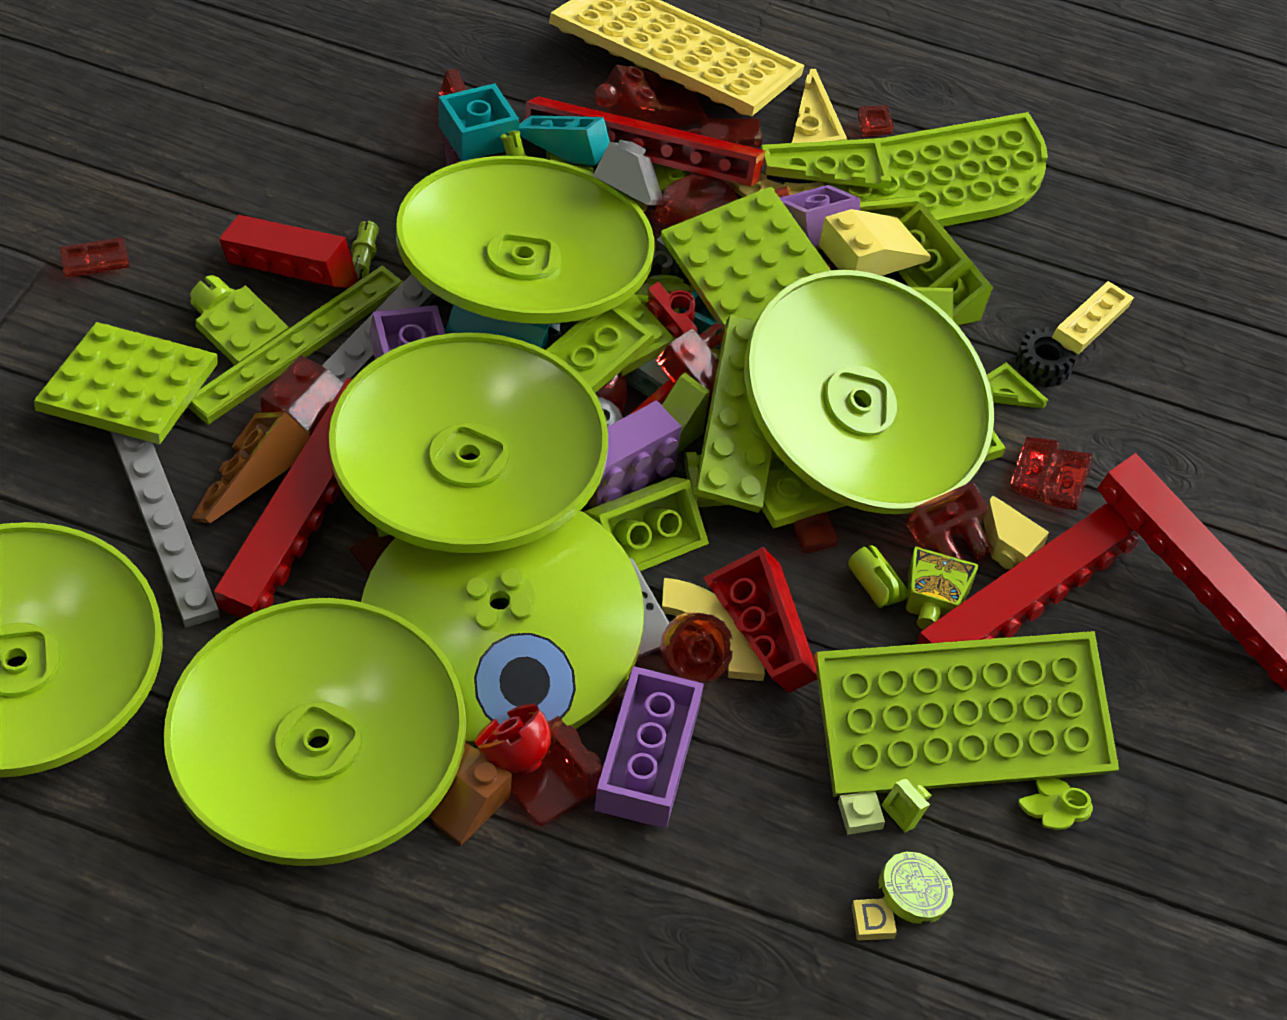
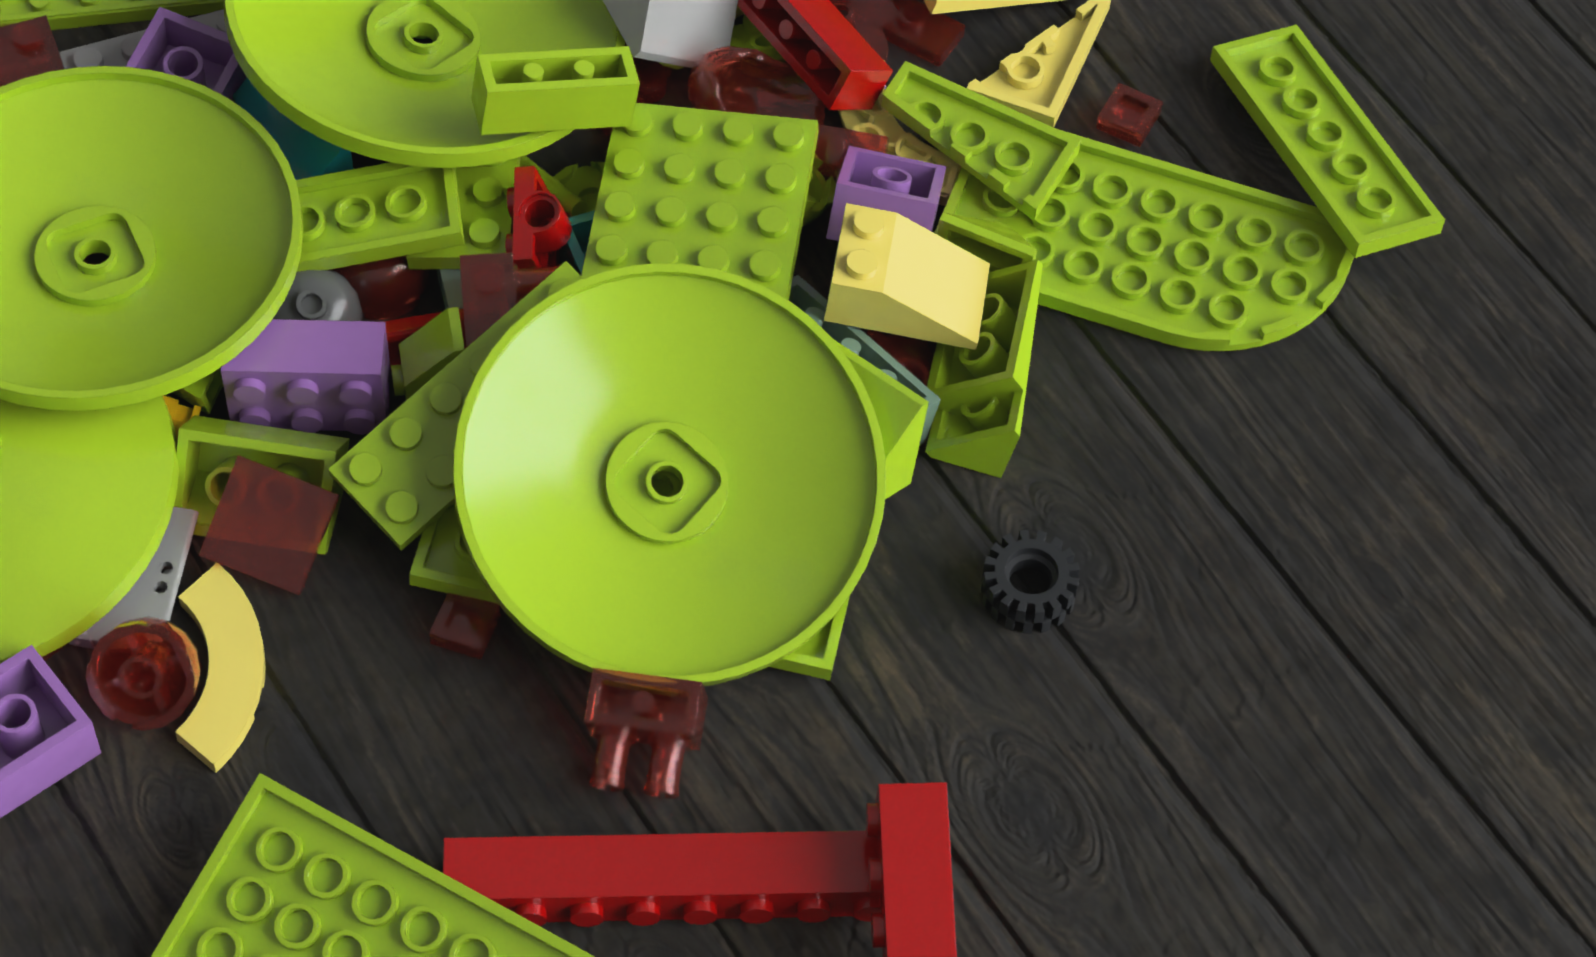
camera: 40 degrees right, 5 degrees up
red wedge [703,547,817,693] -> none
lime arm [848,545,909,608] -> none
lime torso [906,547,978,630] -> none
light yellow slope [983,496,1049,570] -> none
lime tile [987,362,1048,409] -> none
clear red slope [1010,437,1093,511] -> none
light yellow plate [1052,281,1134,355] -> none
none -> clear red tile [199,455,340,595]
none -> lime brick [471,46,640,135]
none -> lime plate [1210,24,1445,258]

